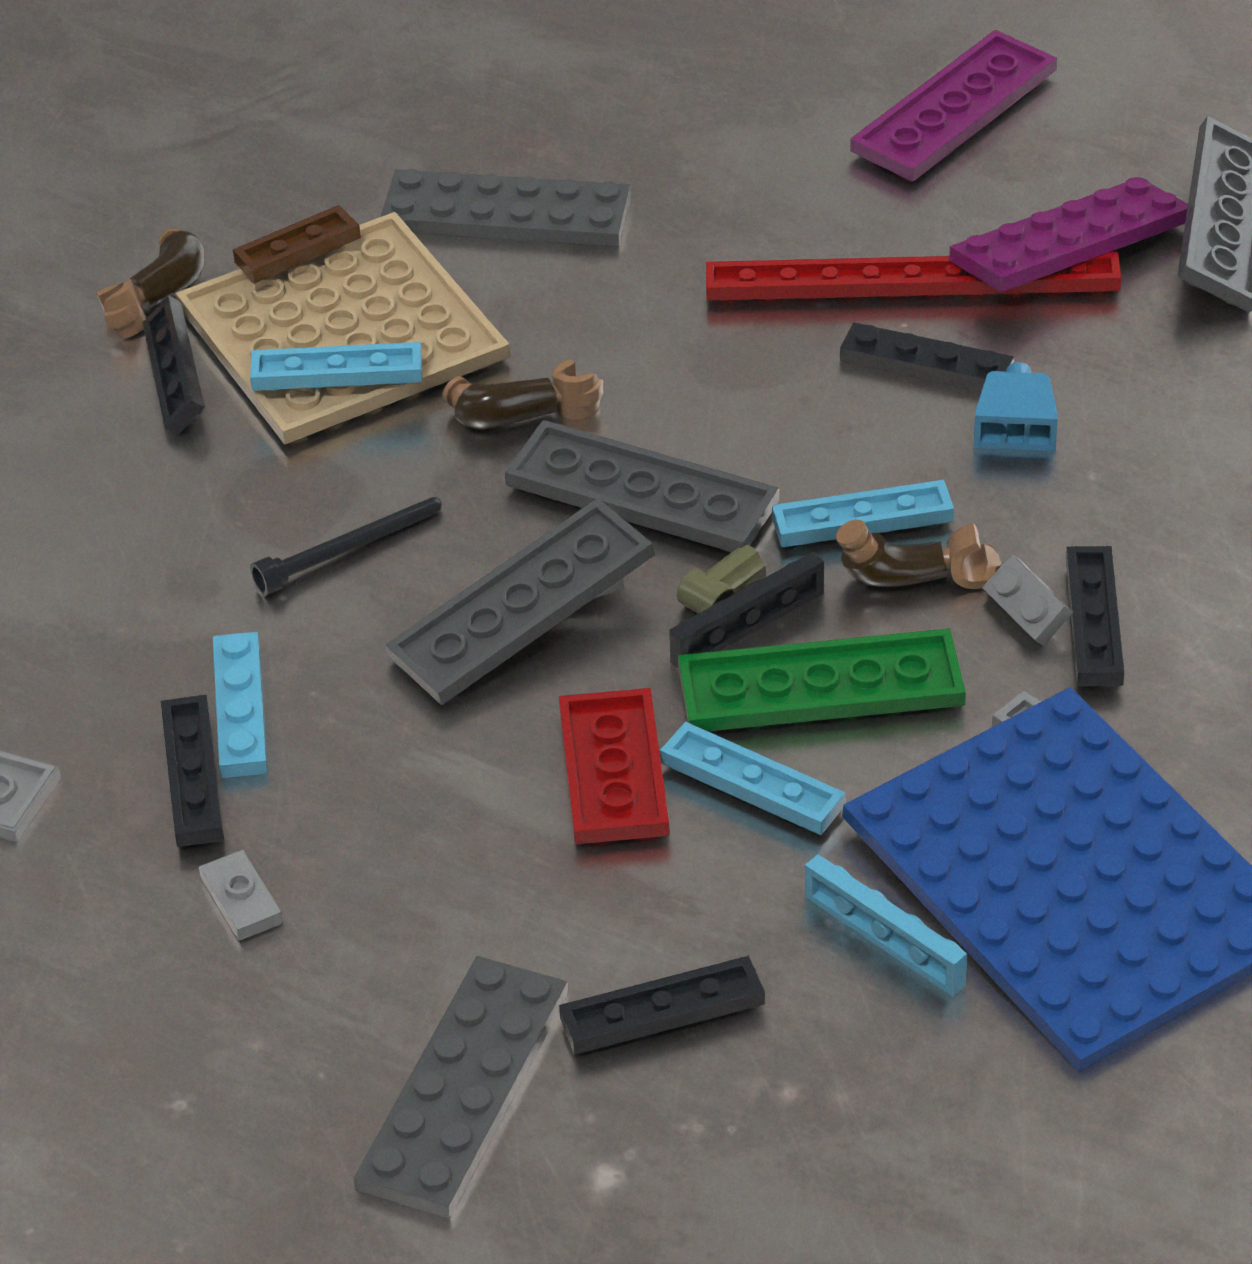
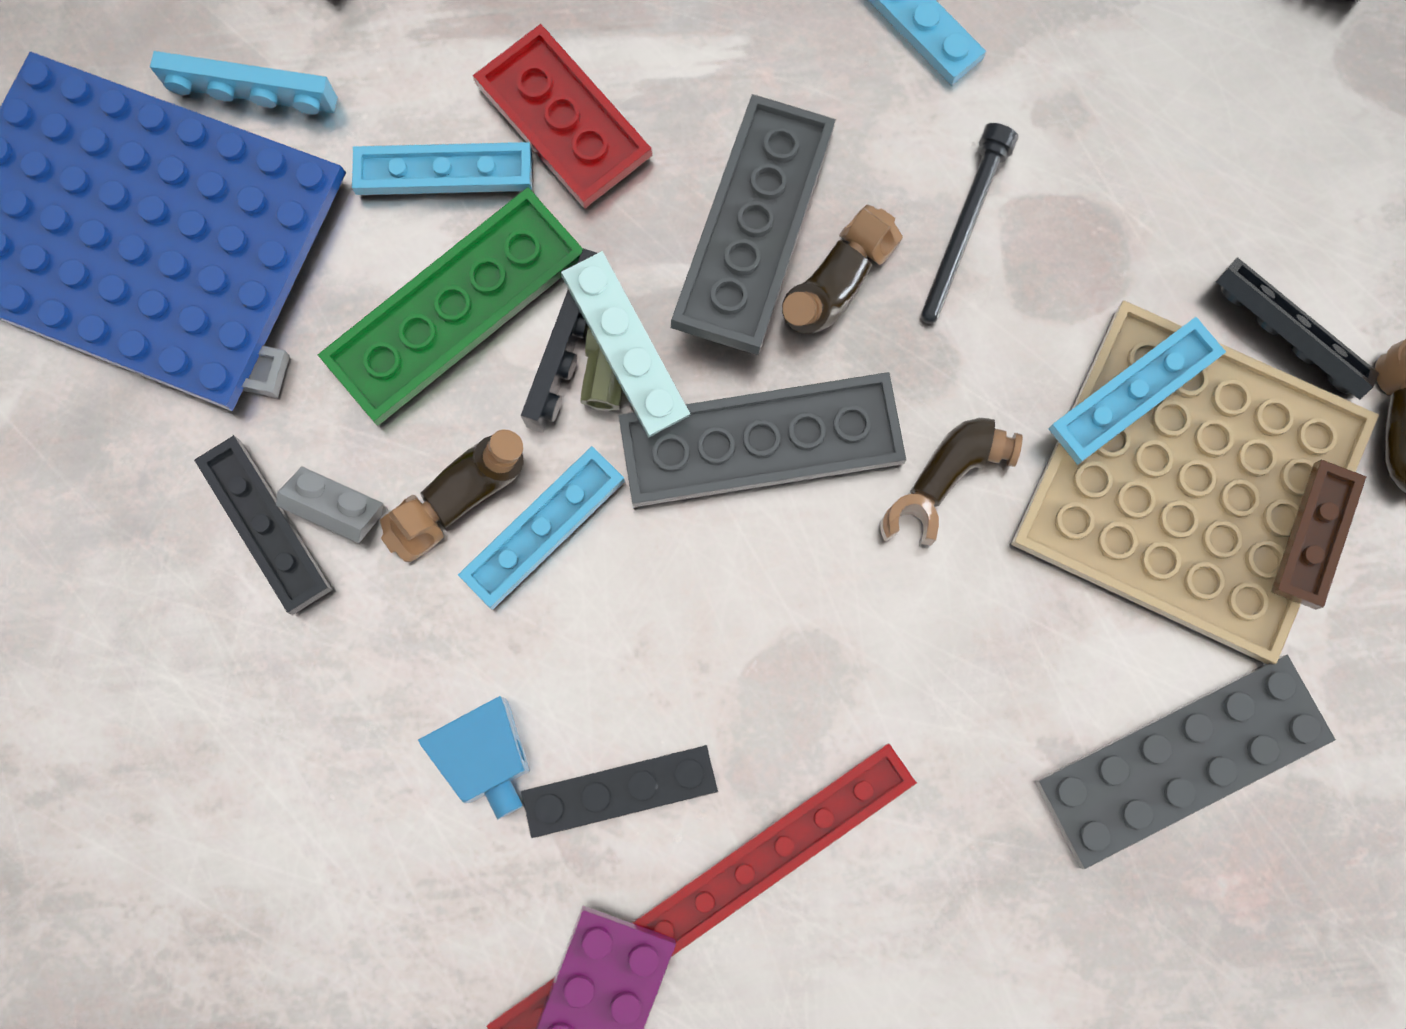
camera: 145 degrees right, 35 degrees up
none -> light aqua plate [561,251,690,438]
none -> piece [782,205,903,333]

